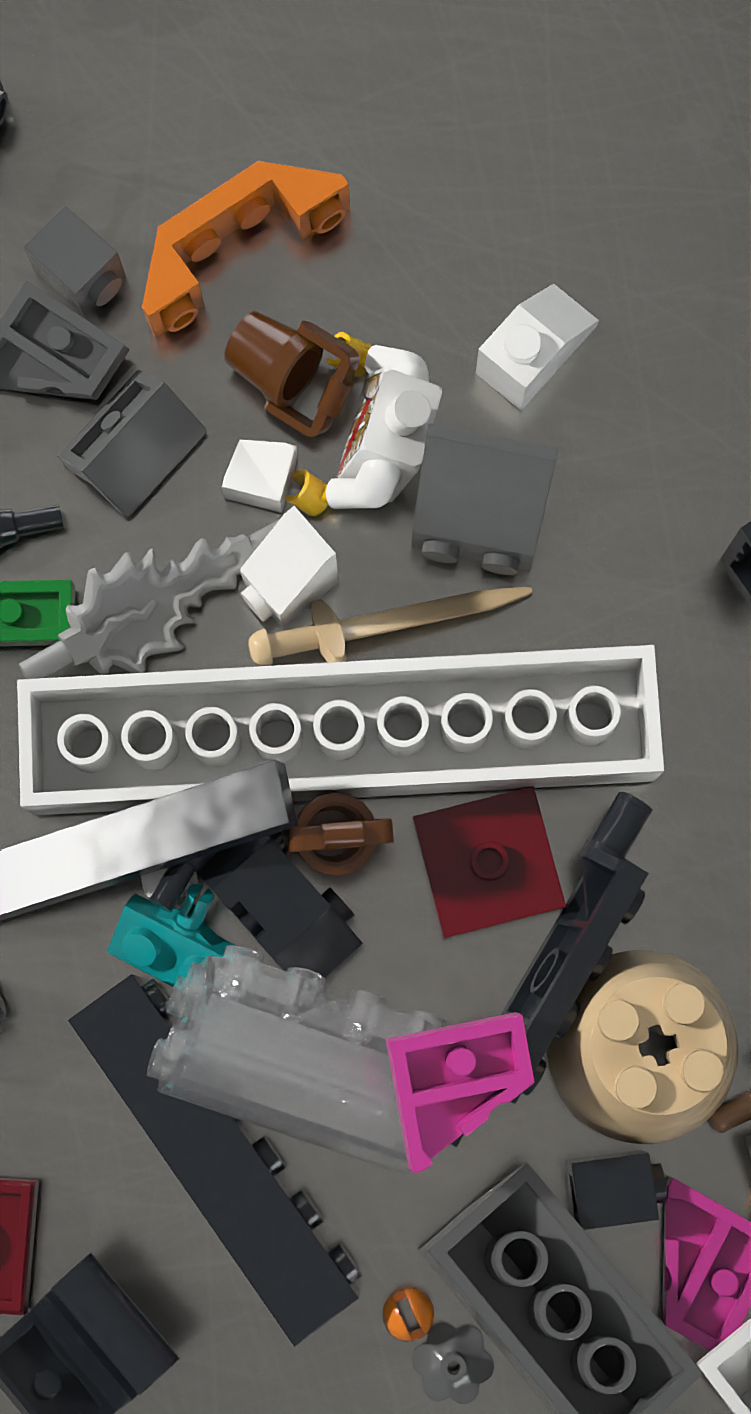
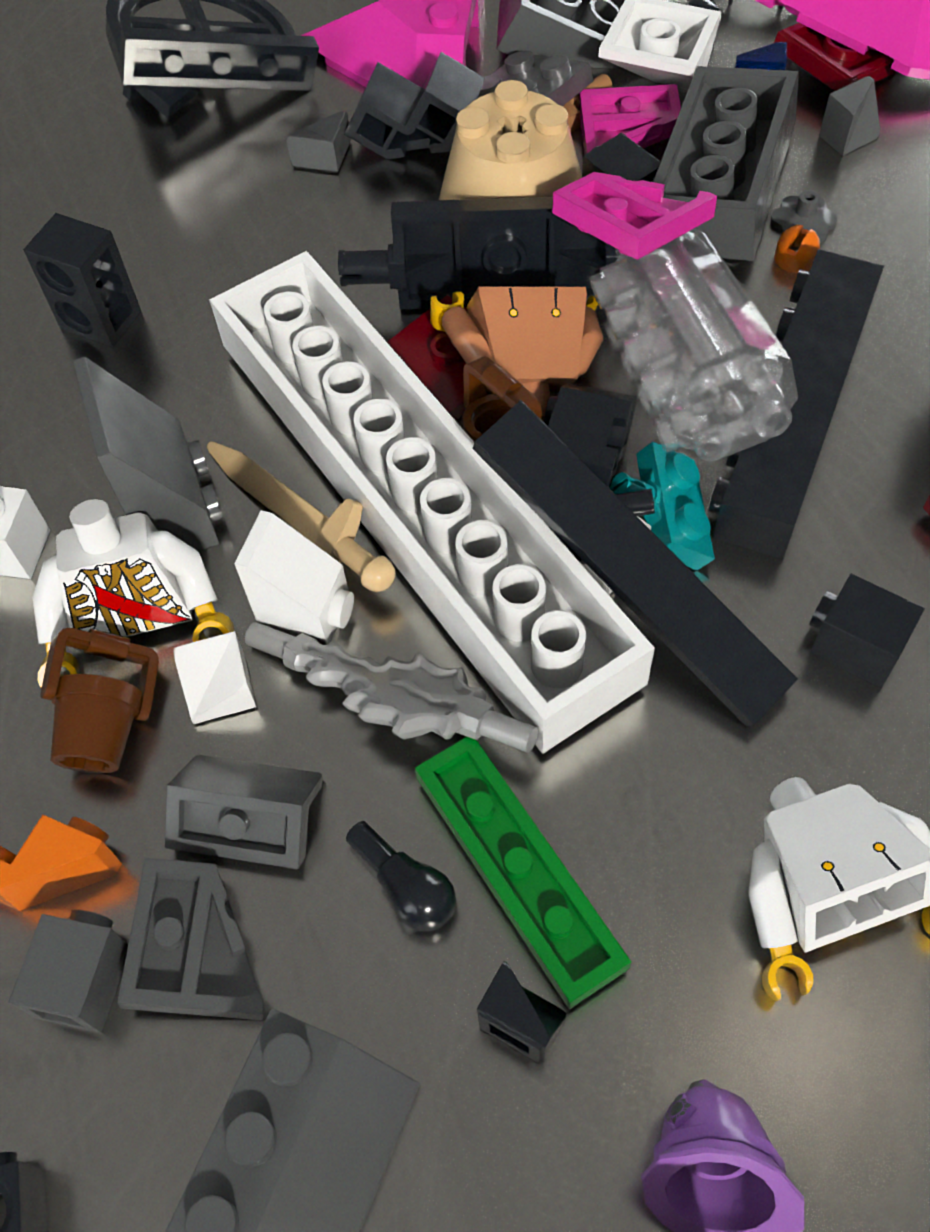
camera: 120 degrees left, 20 degrees down
none -> nougat torso [430,287,603,422]

